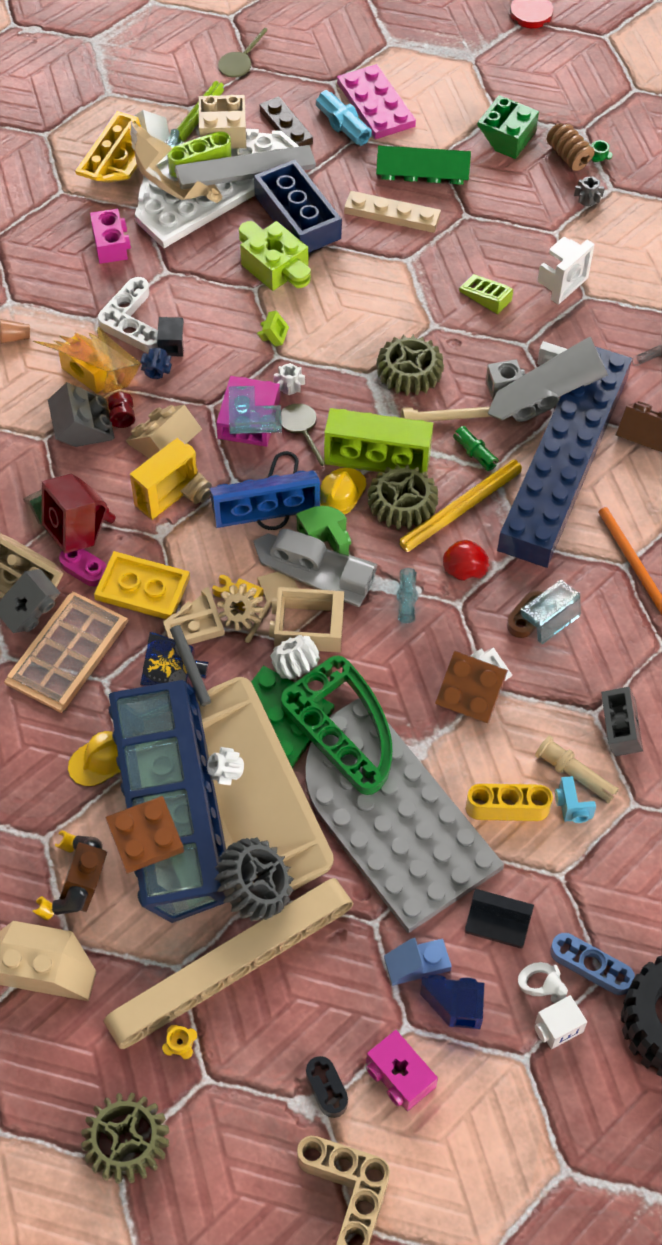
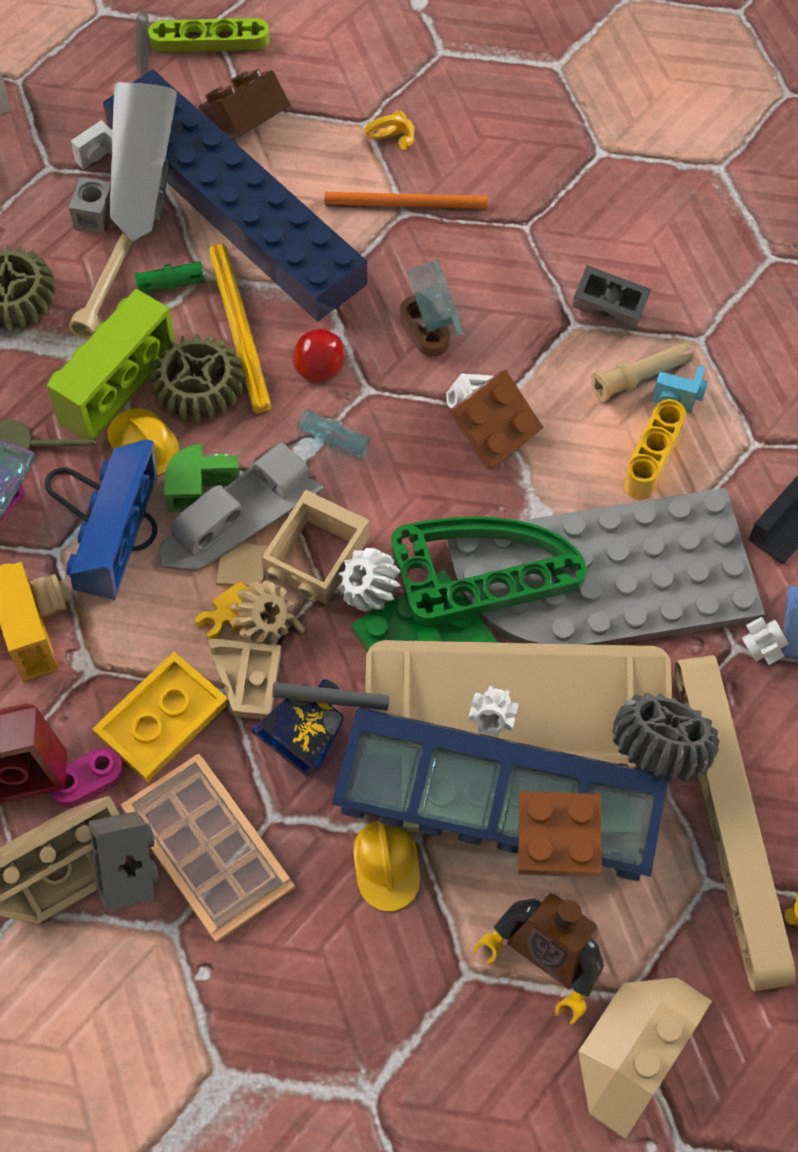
camera: 65 degrees left, 5 degrees up
none -> white gear [742,617,789,665]

